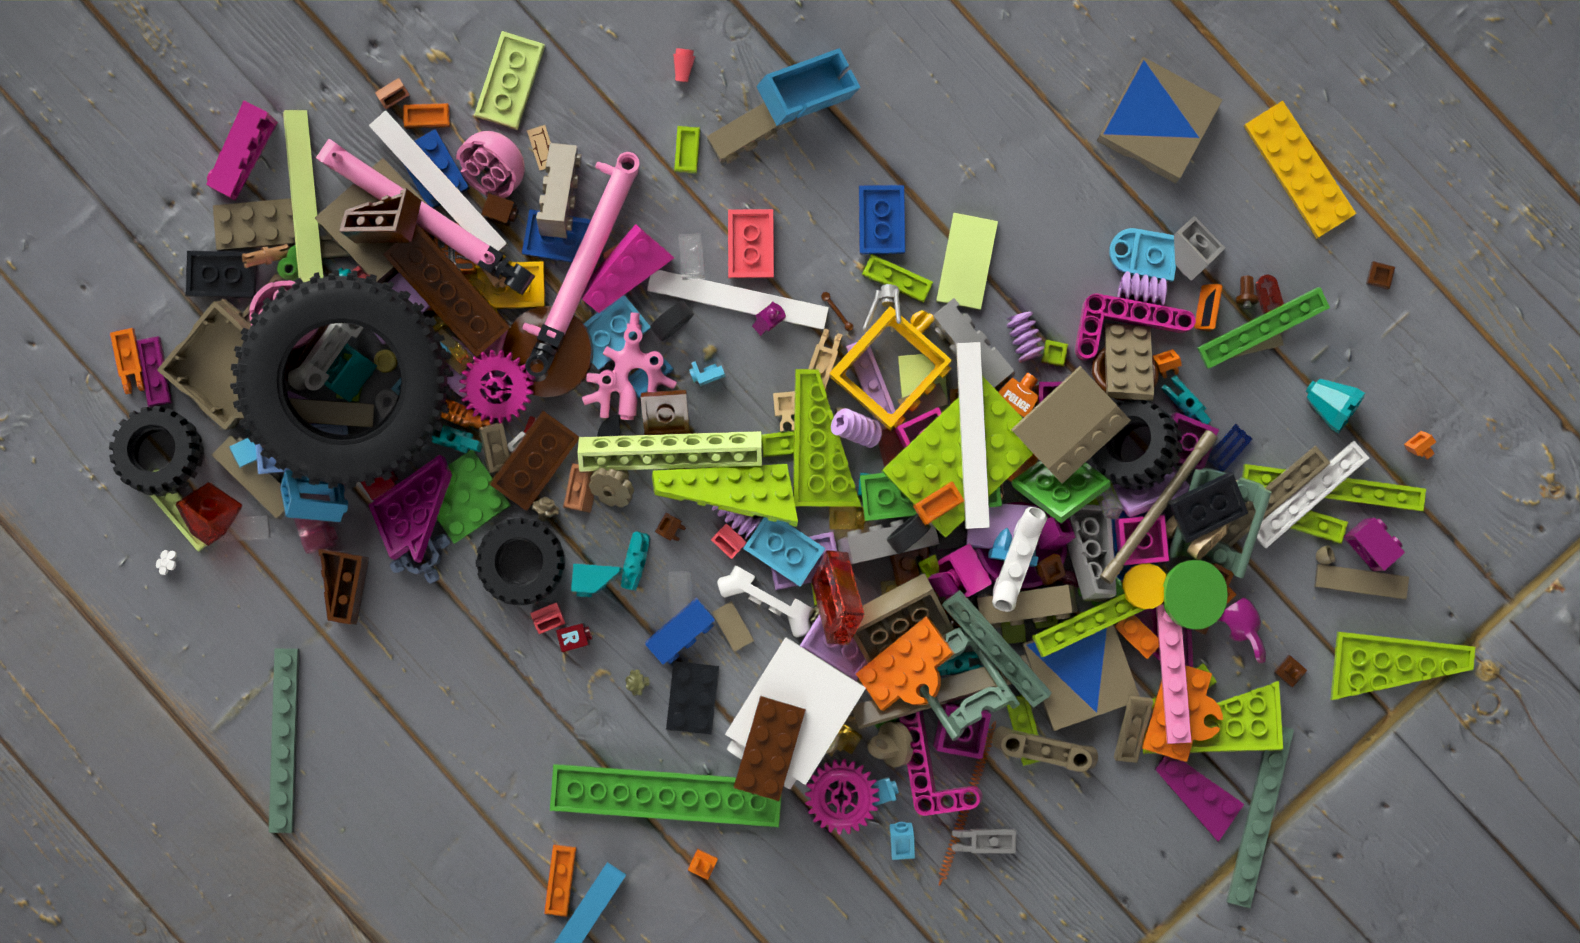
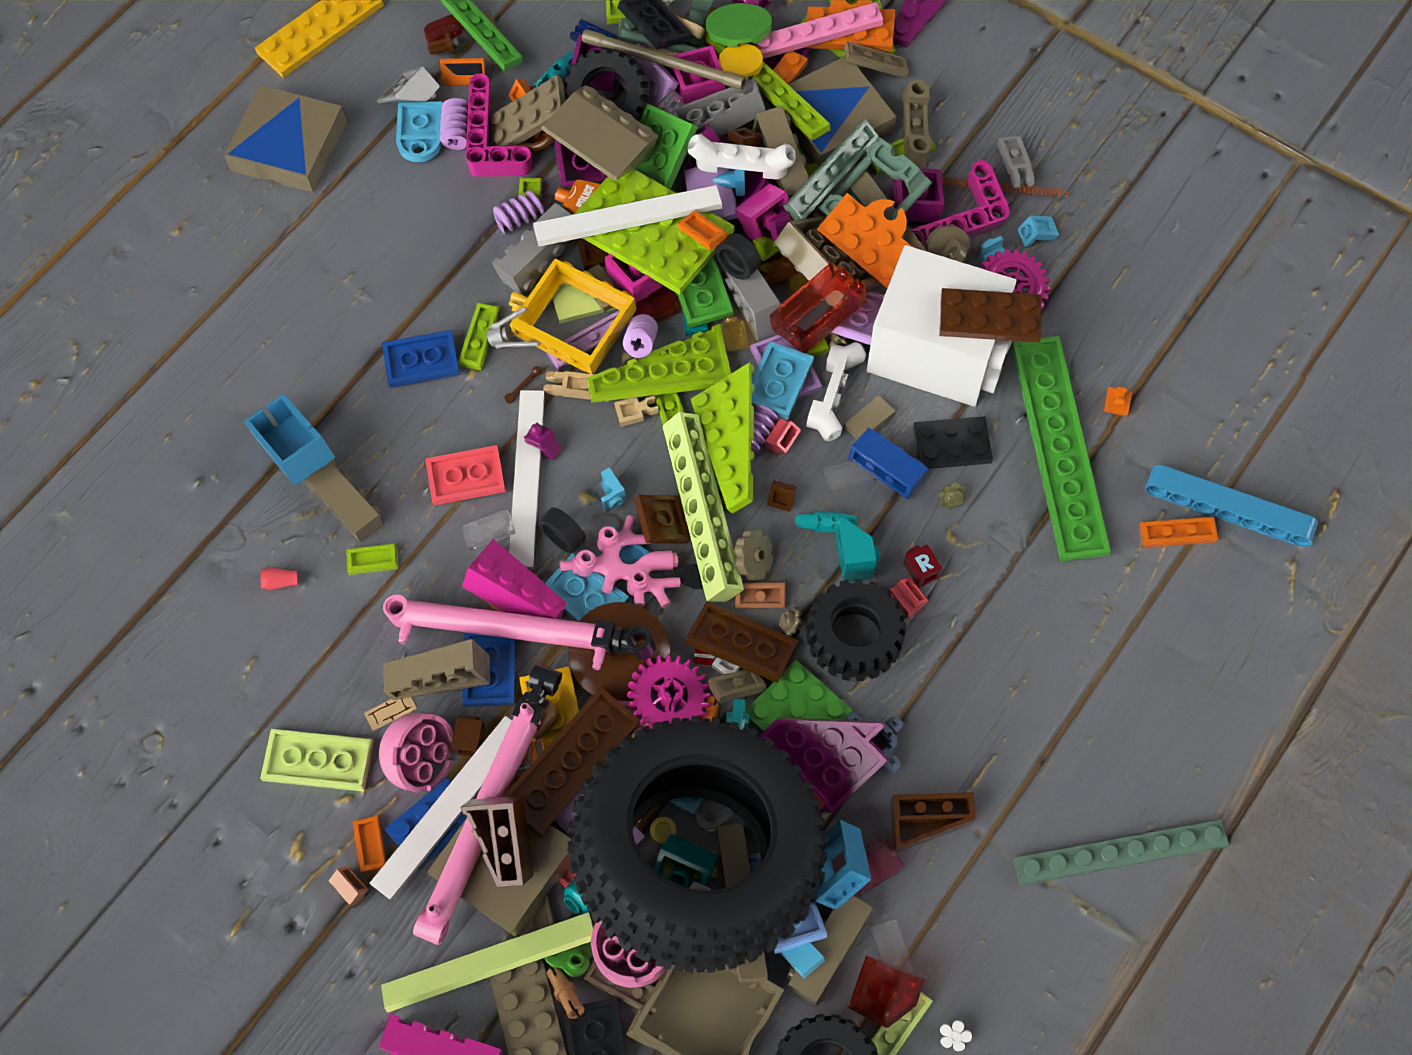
camera: 100 degrees left, 20 degrees down
yellowish green tile [936,213,998,310] -> none

